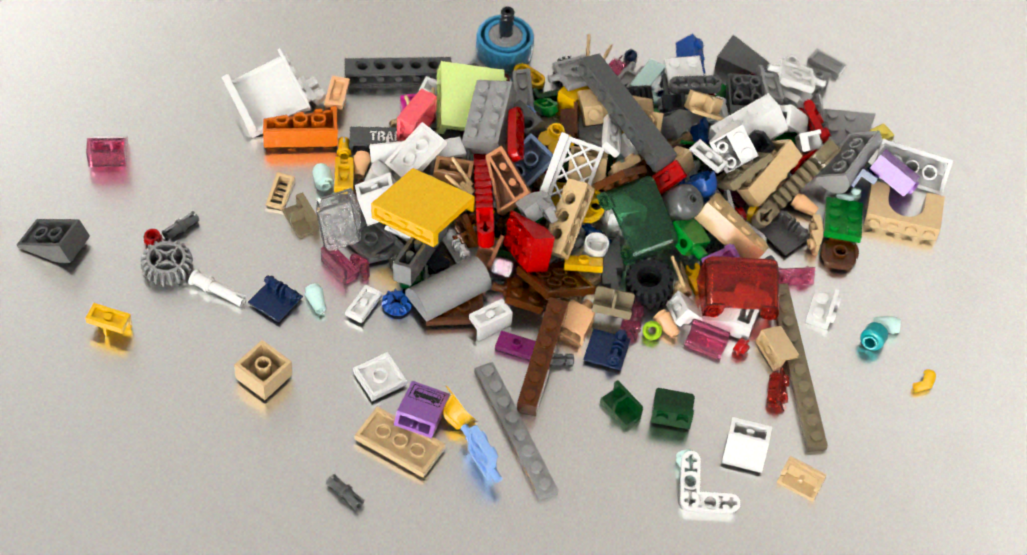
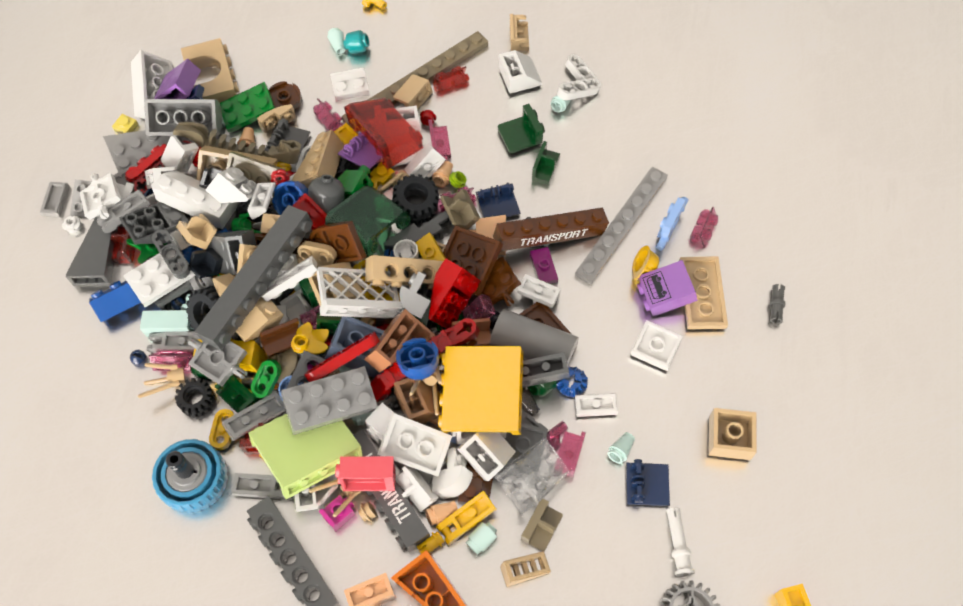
camera: 115 degrees left, 10 degrees up
none -> red plate [271,169,290,186]
none -> blue cylinder [396,338,439,380]
none -> clear pink hinge [690,207,718,247]

